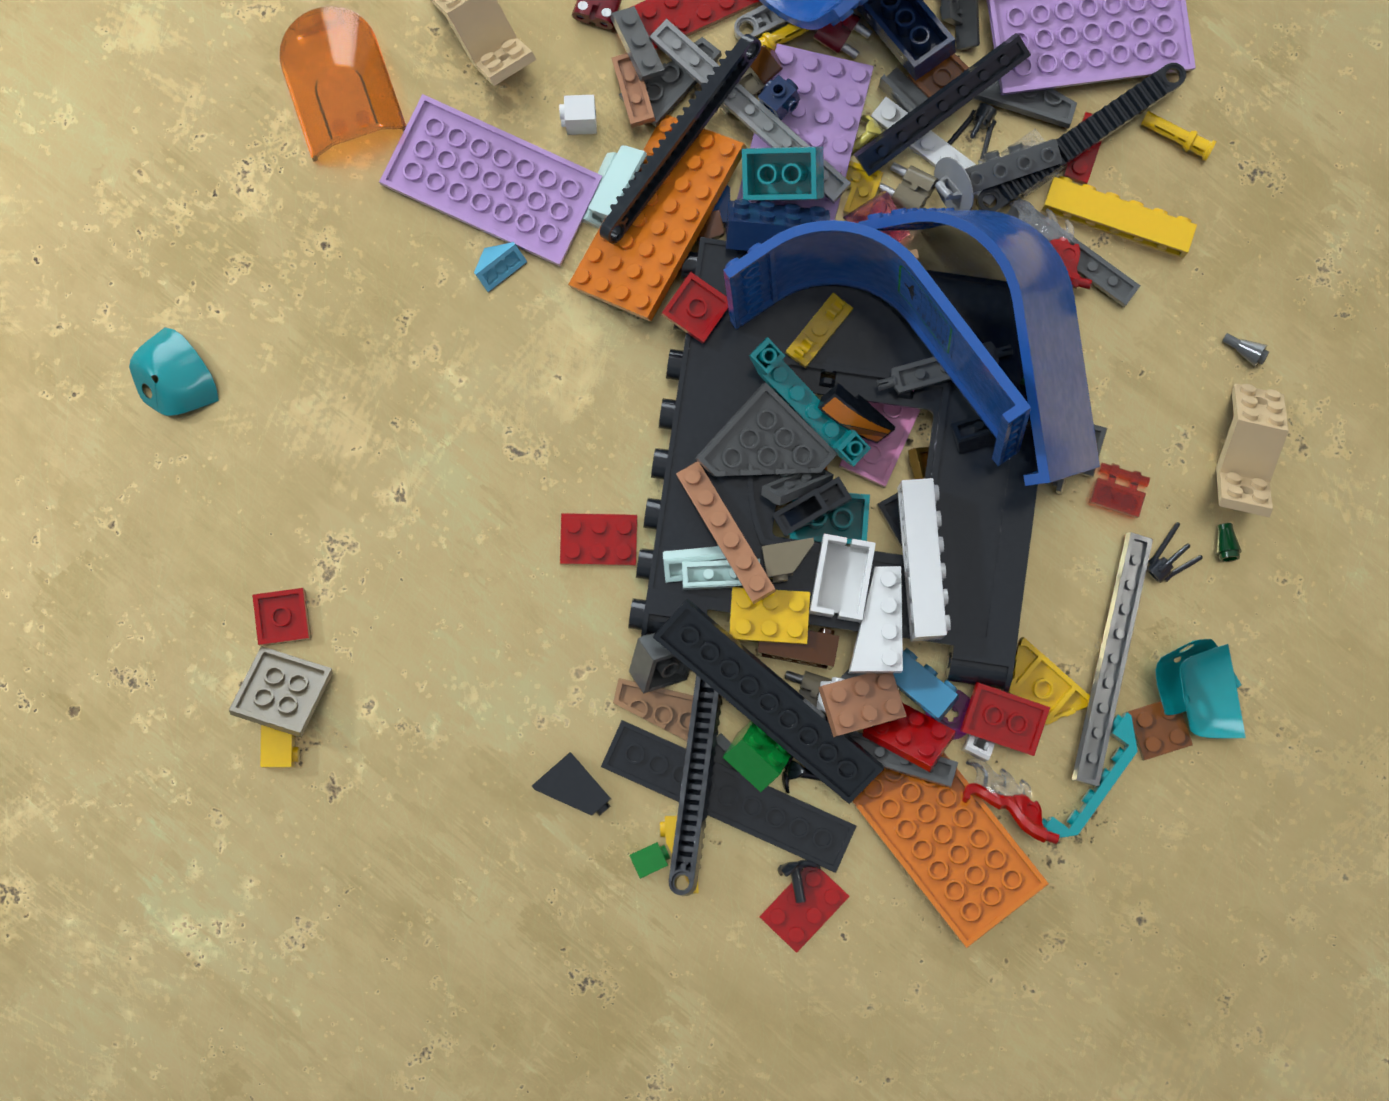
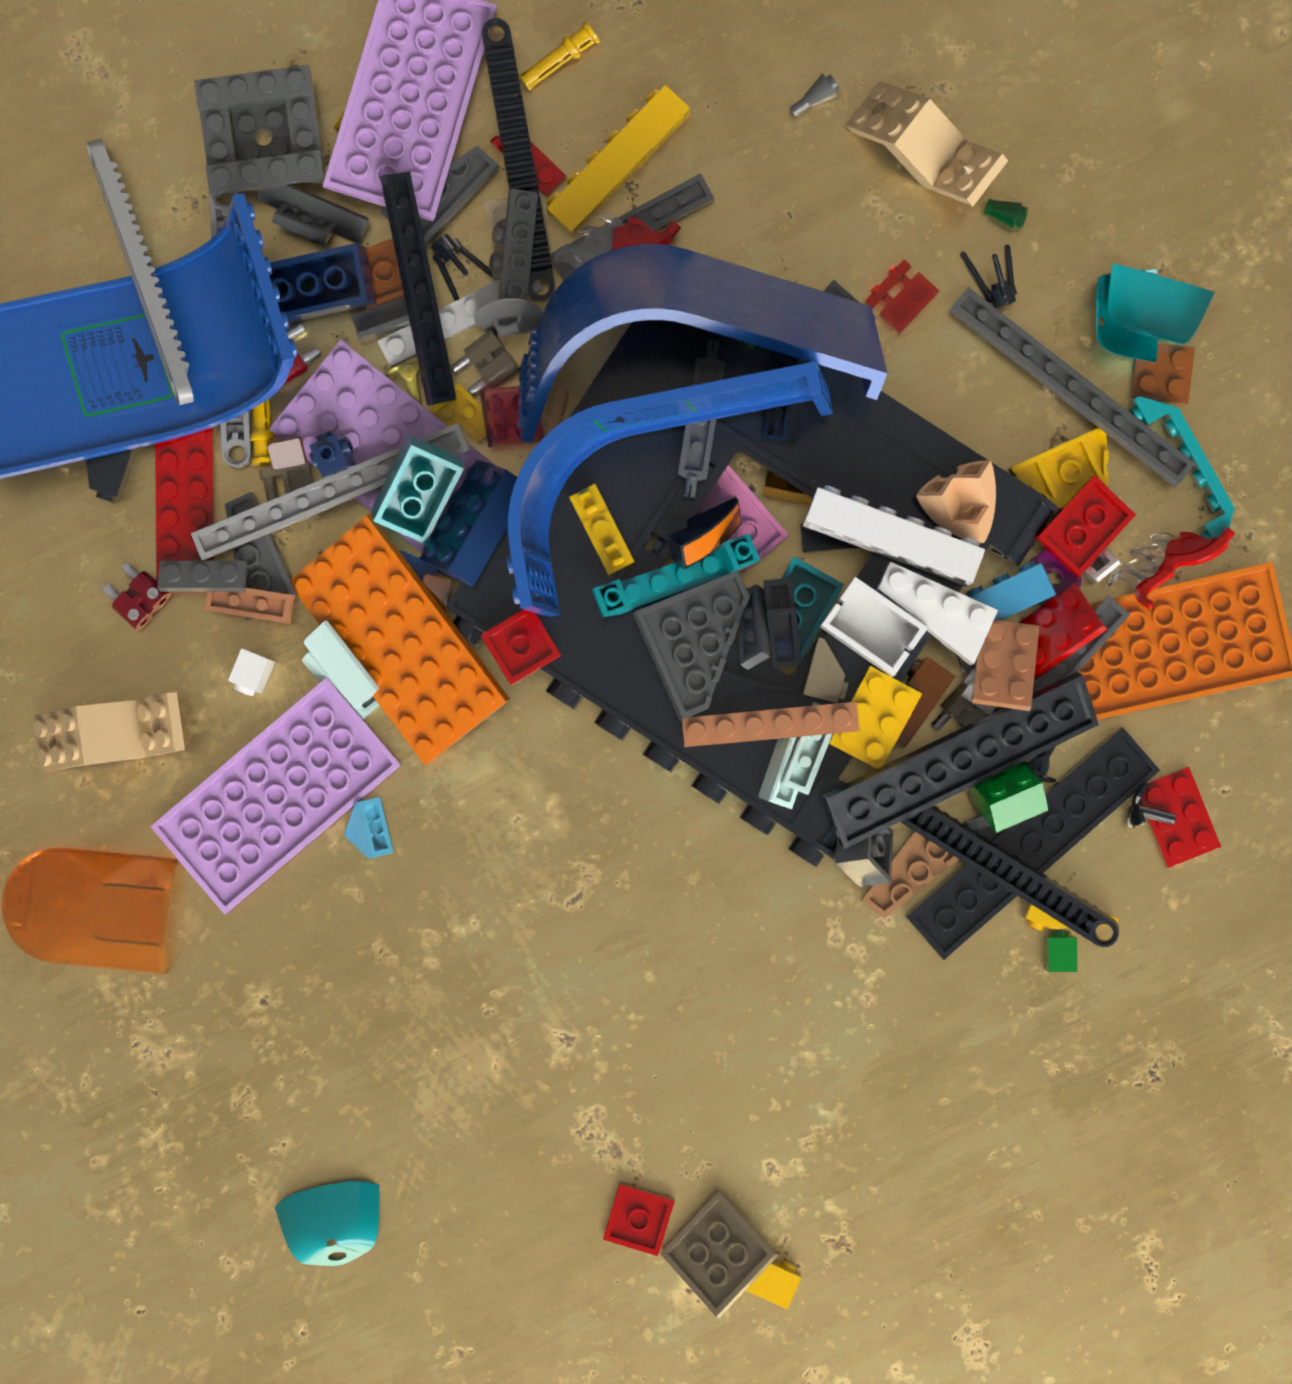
camera: 65 degrees left, 5 degrees up
black slope [532,752,611,816] -> none
red plate [560,513,637,566] -> none
black gear [600,34,761,244] -> none
none -> light nougat brick [916,460,996,543]

